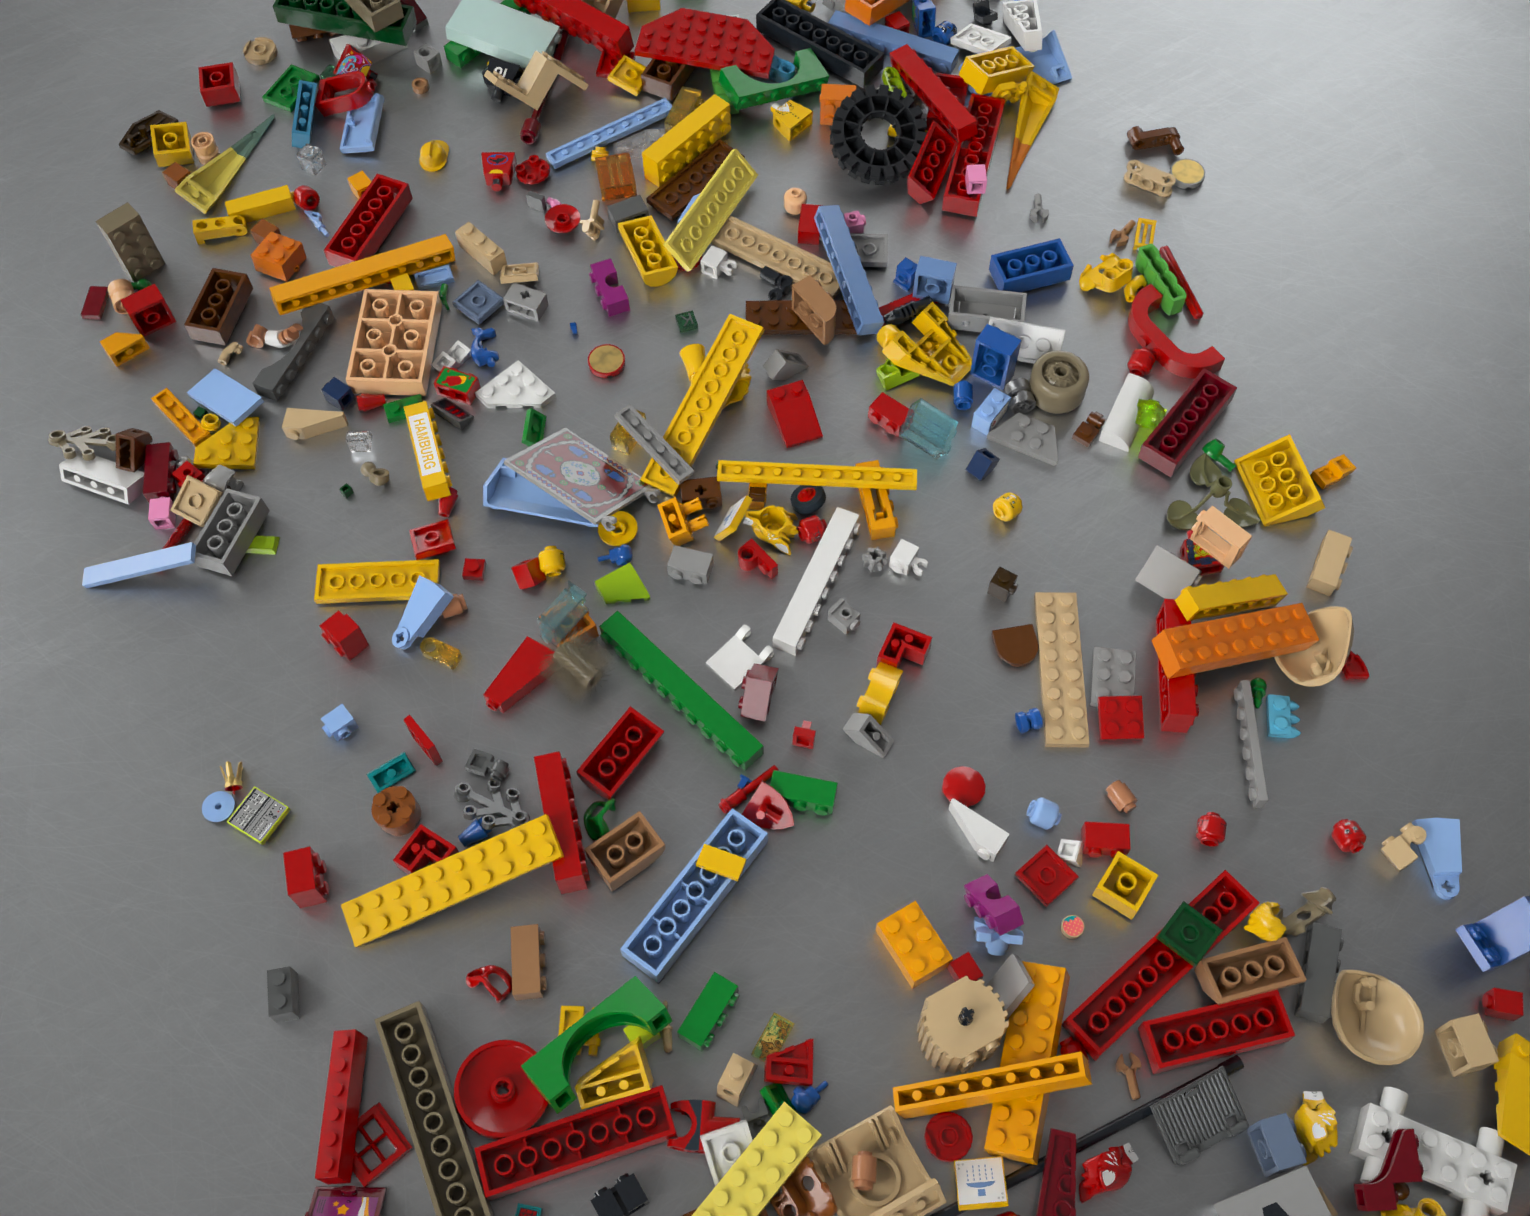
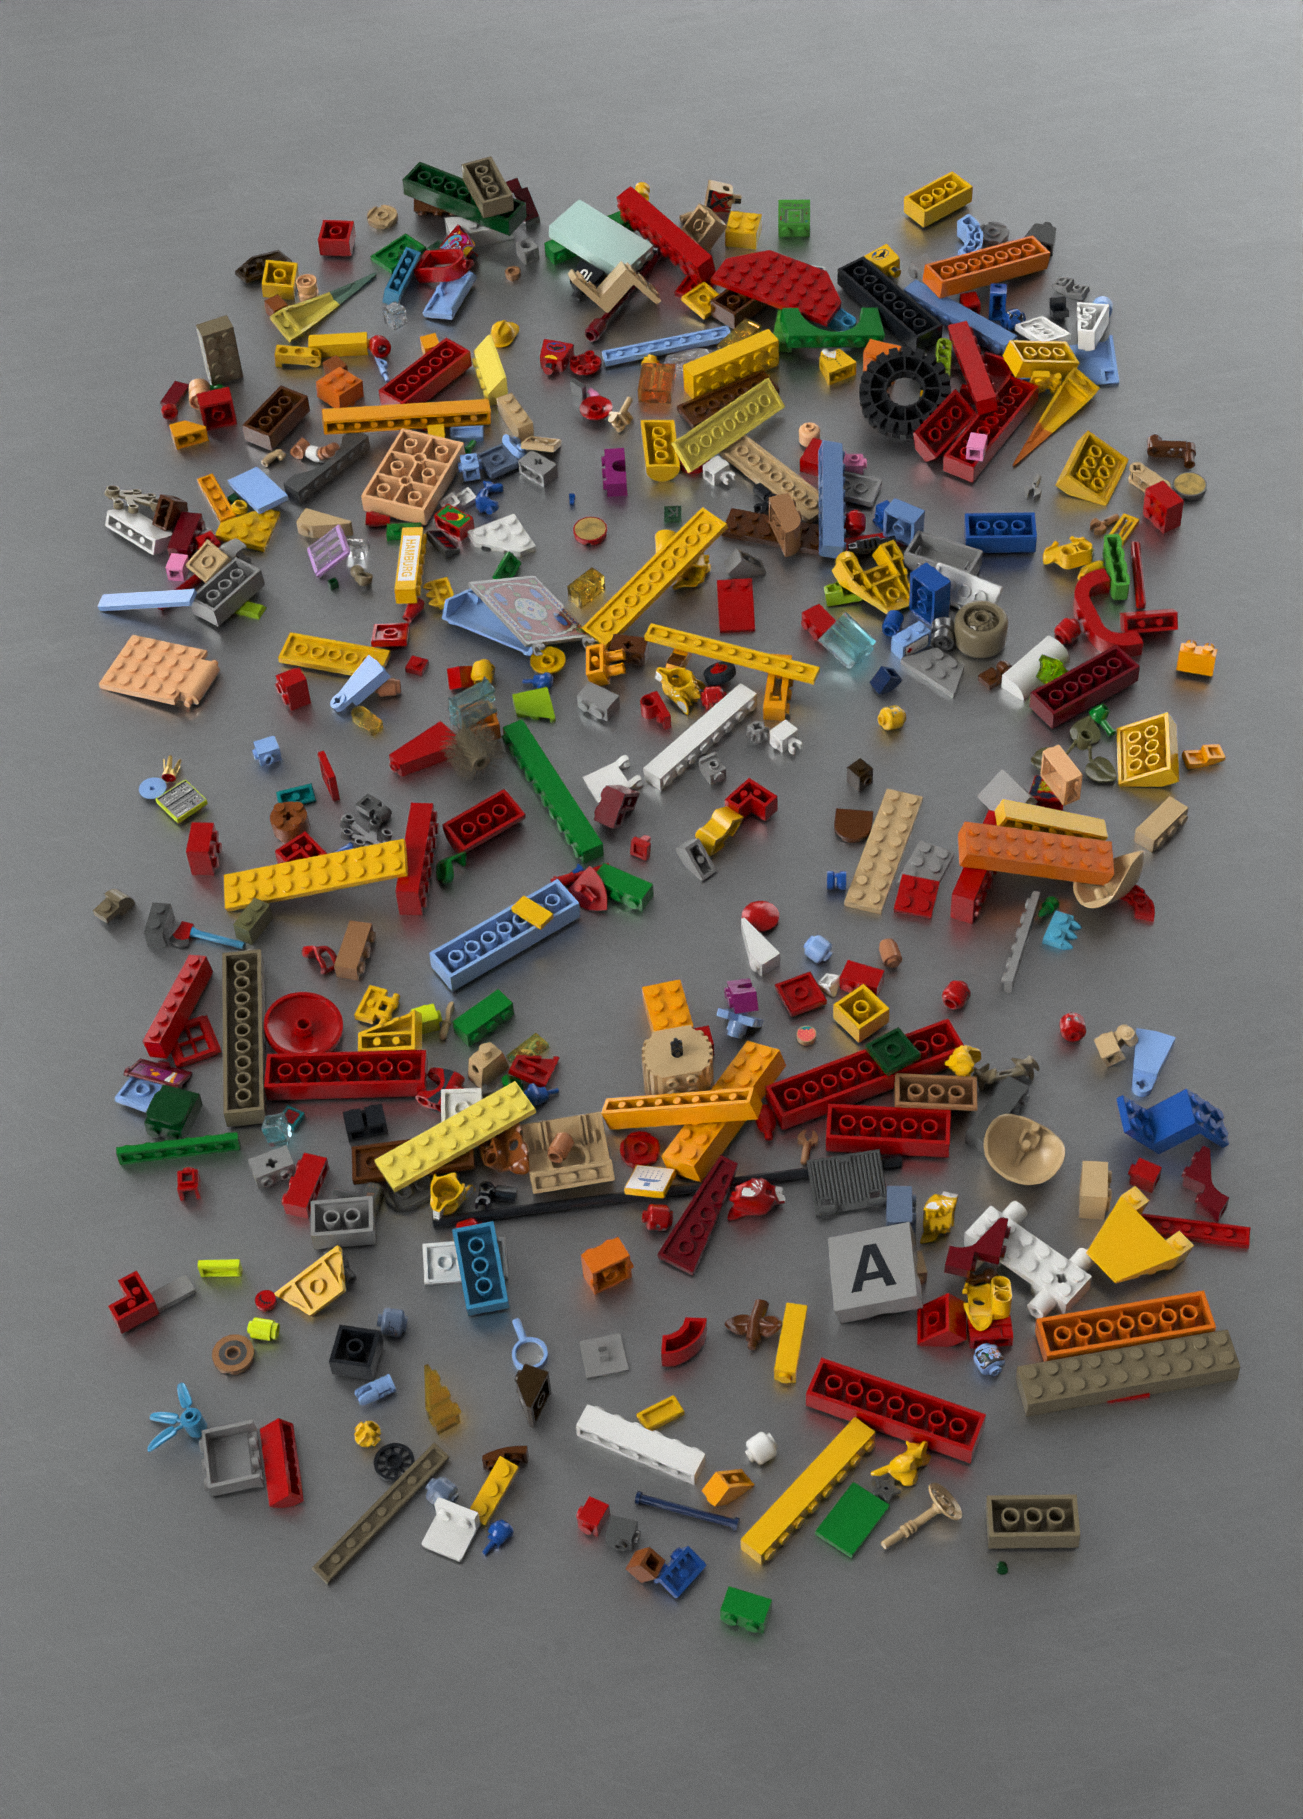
camera: 20 degrees right, 10 degrees down
dark blue brick [321,377,355,411] -> none
green arch [521,976,673,1114] -> none
medium nougat brick [584,811,666,892] -> none
dark grey brick [607,195,649,233] -> none
light grey plate [615,404,694,485] -> none
yellow tile [713,495,752,541] -> none
light grey tile [986,953,1035,1020] -> none
none -> dark tan brick [92,888,135,924]
none -> light nougat plate [99,635,220,707]
none -> red tile [161,404,178,419]
none -> piece [169,921,246,950]
none -> olive brick [233,898,273,945]
none -> clear piece [307,524,351,578]
none -> yellow plate [423,577,454,610]
none -> light blue brick [458,453,482,482]
none -> light yellow slope [472,335,508,406]
none -> light blue plate [502,434,528,459]
none -> red head [844,510,866,537]
none -> yellow slope [1055,430,1129,506]
none -> red brick [1120,609,1178,633]
none -> red brick [1143,480,1184,534]
none -> light orange brick [1176,640,1218,676]

